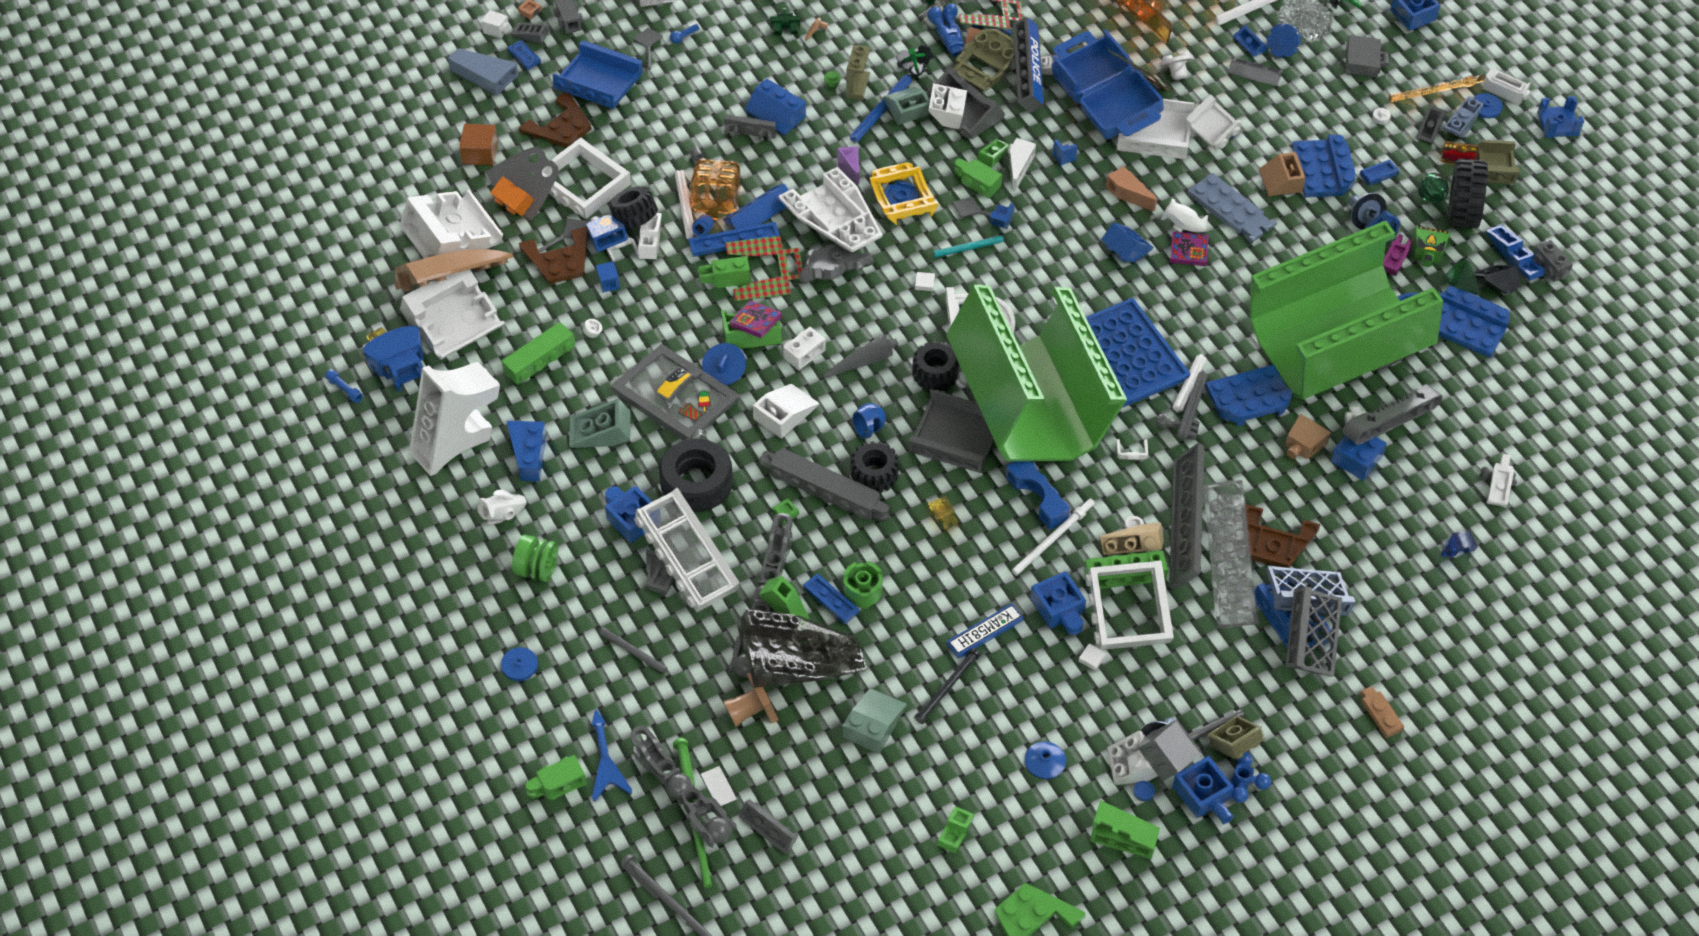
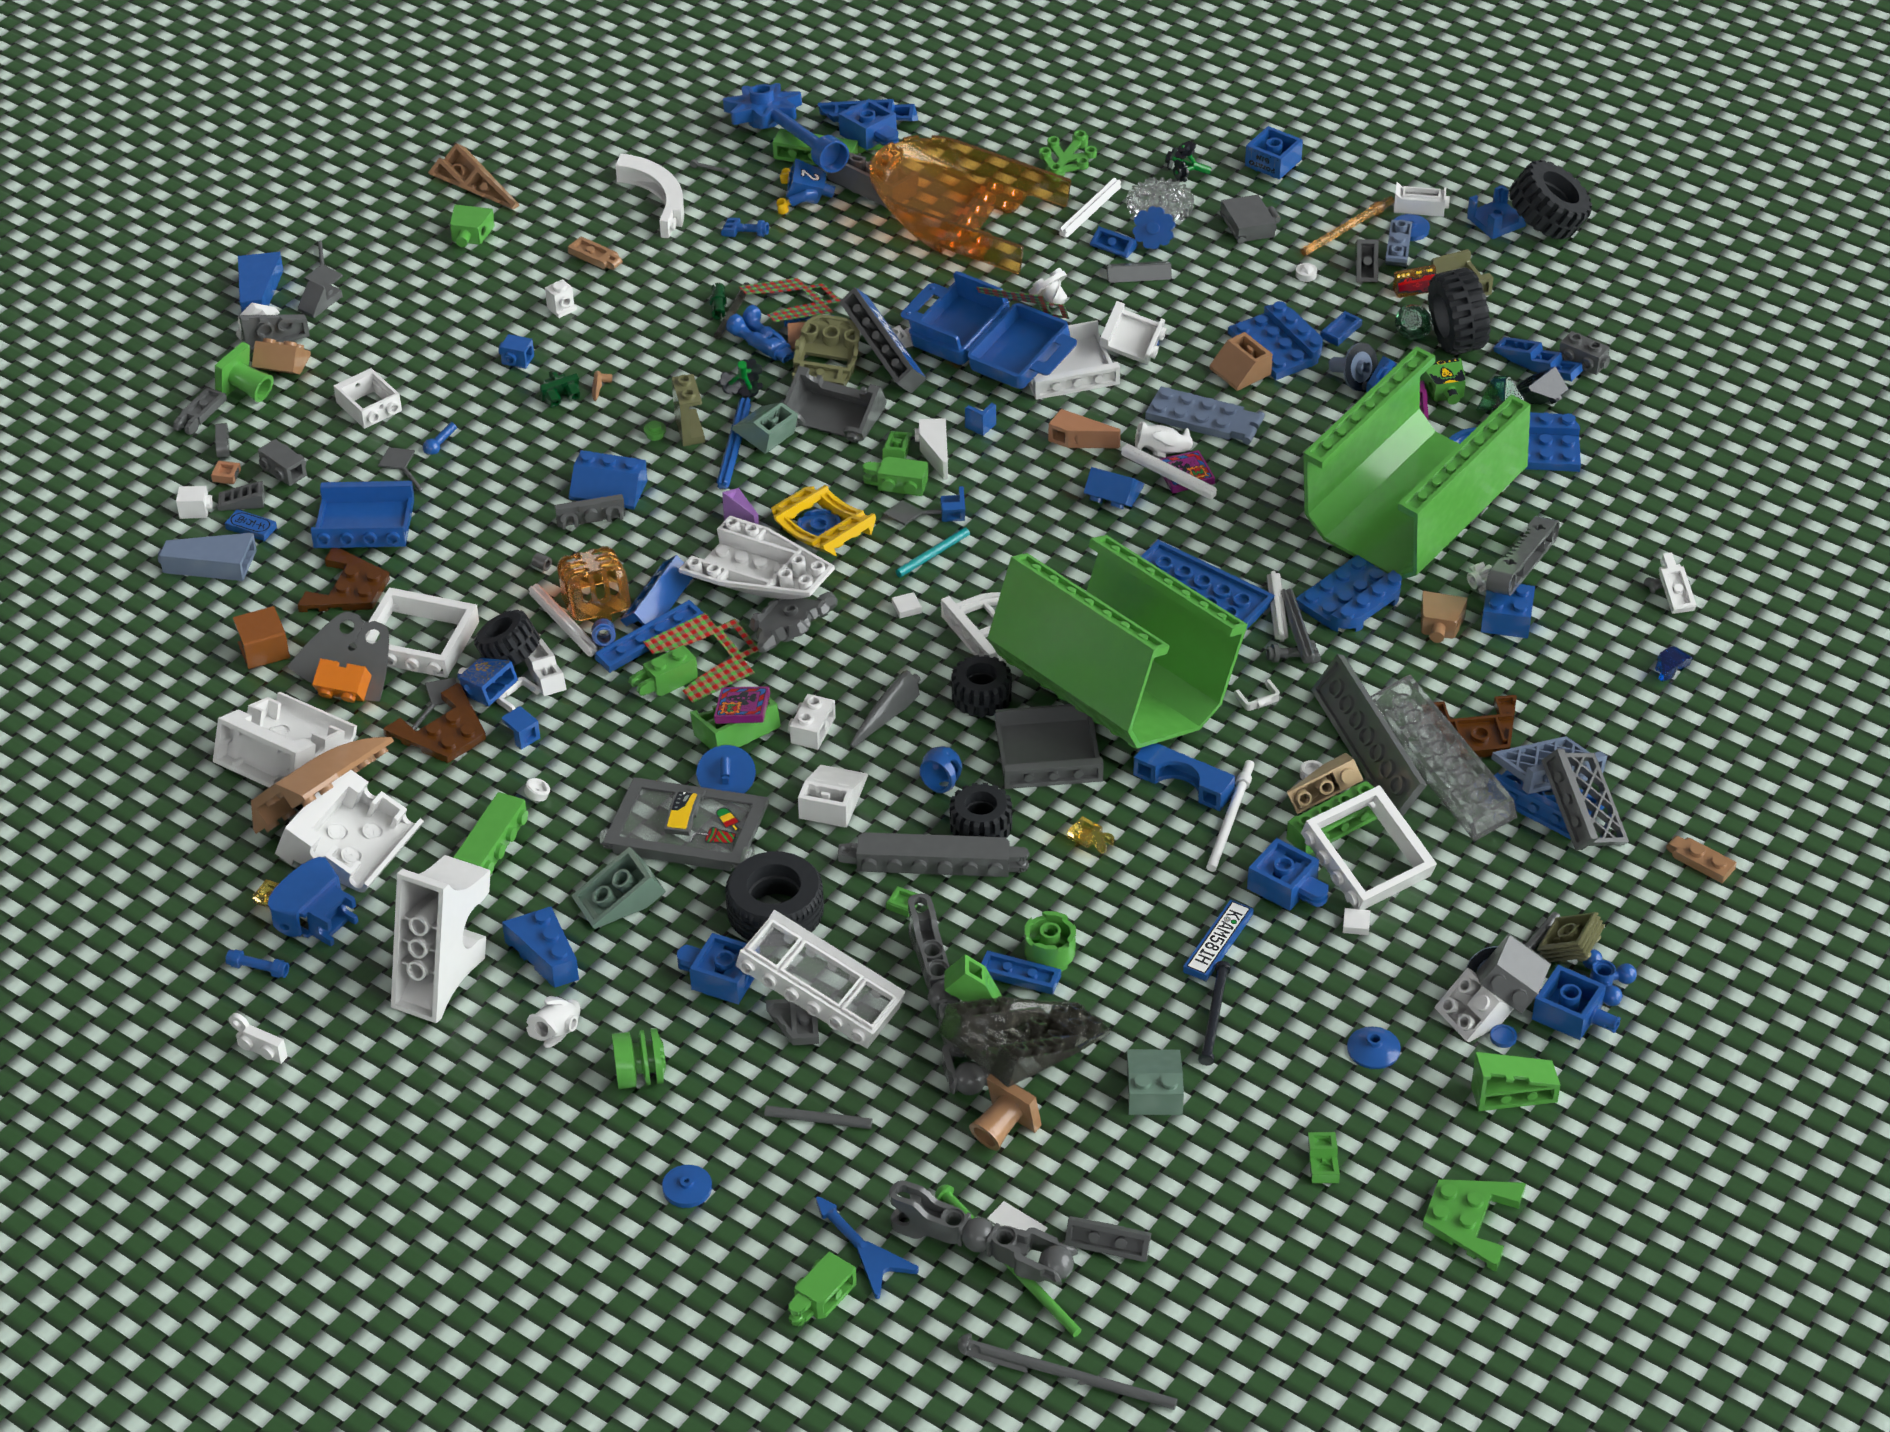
camera: 25 degrees left, 10 degrees down
white slope [928,83,967,129] -> none
none -> white hinge [229,1013,287,1064]
none -> white axle [1121,444,1217,500]
none -> black tyre [1510,160,1592,239]

